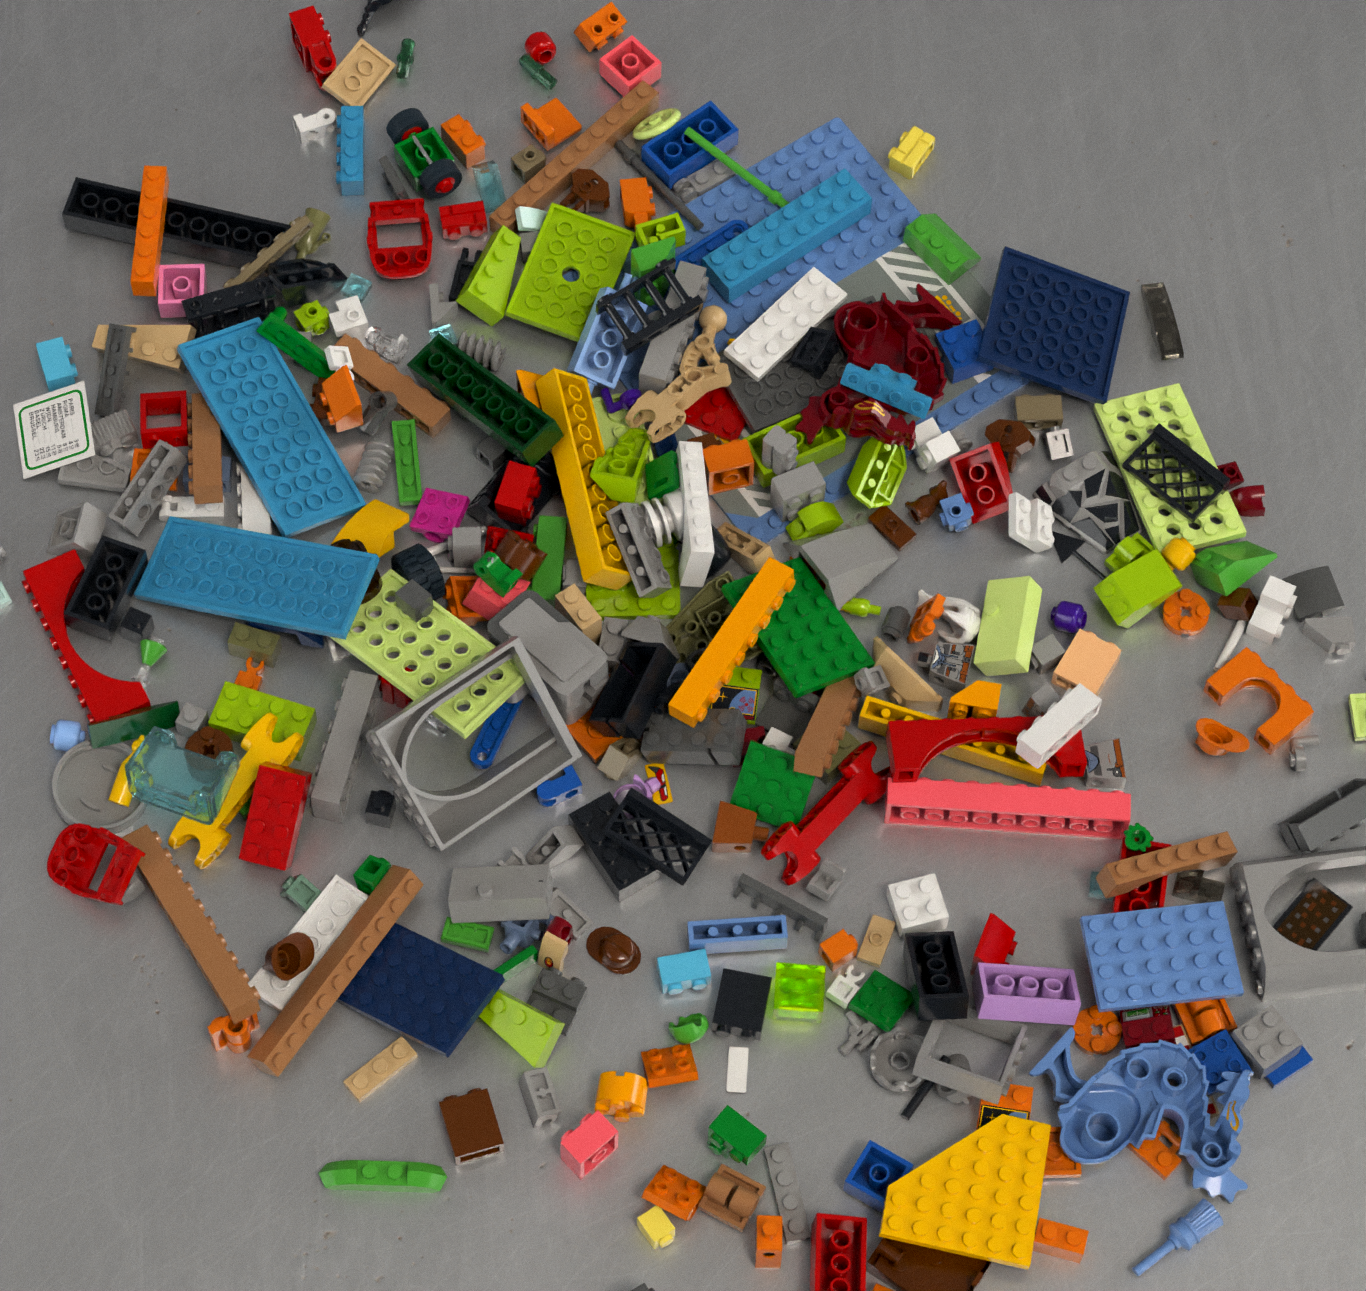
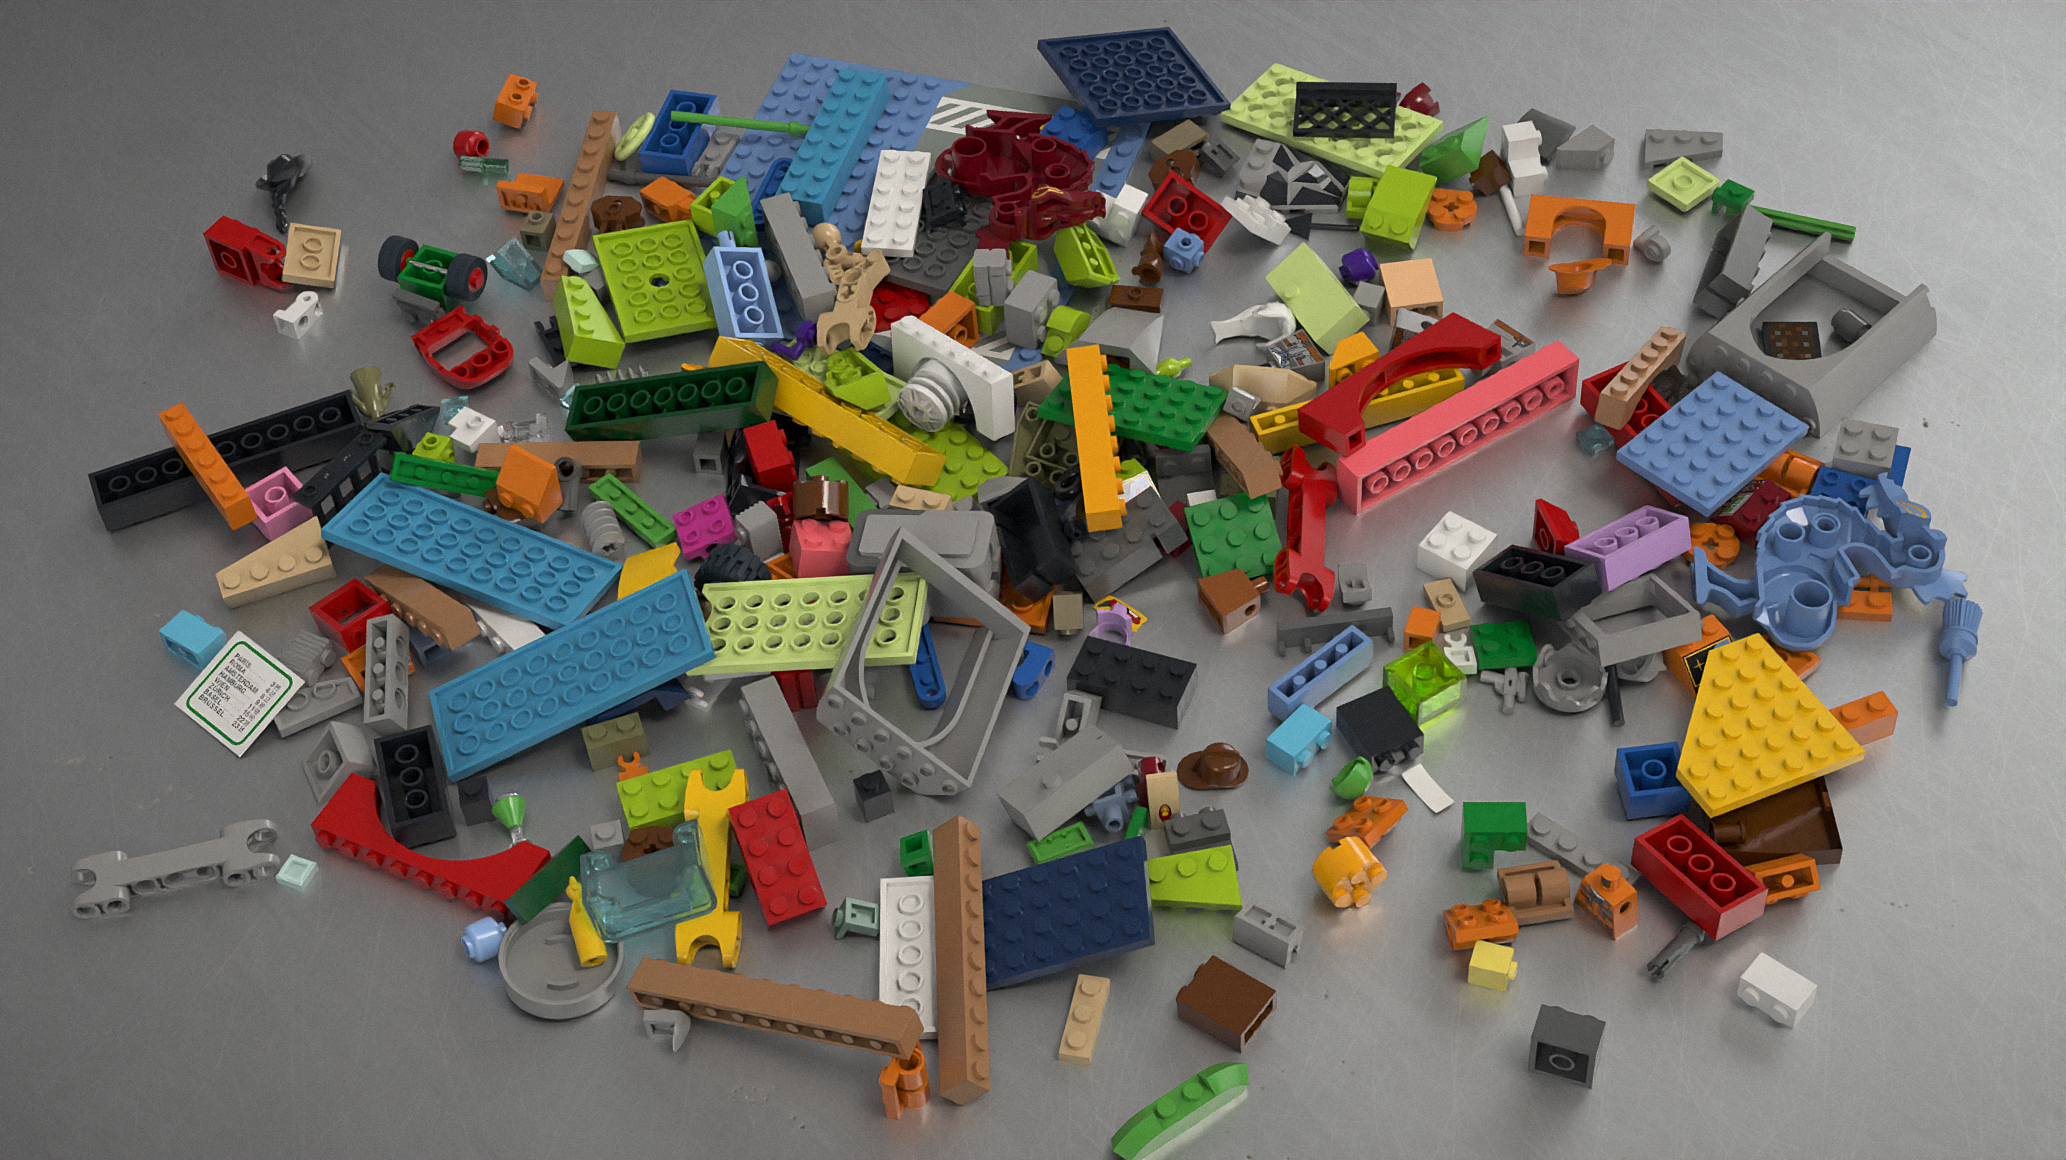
camera: 30 degrees left, 15 degrees down
red slope [47,823,145,905] -> none
dark grey hinge [95,323,137,416] -> none
white plate [159,495,225,522] -> none
dark tan plate [212,215,315,316] -> none
reddish brown piece [262,932,315,981] -> none
white plate [324,346,354,381] -> none
dark azure brick [336,106,365,196] -> none
dark grey brick [395,579,434,623] -> none
clear green axle [396,38,416,79] -> none
red brick [439,200,488,240] -> none
orange brick [441,114,486,169] -> none
green leg [473,551,523,598] -> none
coral brick [560,1110,618,1180] -> none
black fence [595,257,704,356] -> none
coral brick [599,35,662,97] -> none
black fence [601,787,713,886] -> none
light grey brick [605,502,672,598] -> none
green piece [645,450,680,500] -> none
dark azure bracket [840,363,933,419] -> none
dark grey brick [881,606,911,642] -> none
light yellow brick [888,126,935,180] -> none
bright green slope [903,213,981,285] -> none
orange plate [906,593,946,644] -> none
white brick [1015,683,1102,769] -> none
green animal [1124,823,1154,852] -> none
clear smoke slope [1141,282,1184,360] -> none
yellow head [1161,537,1196,571] -> none

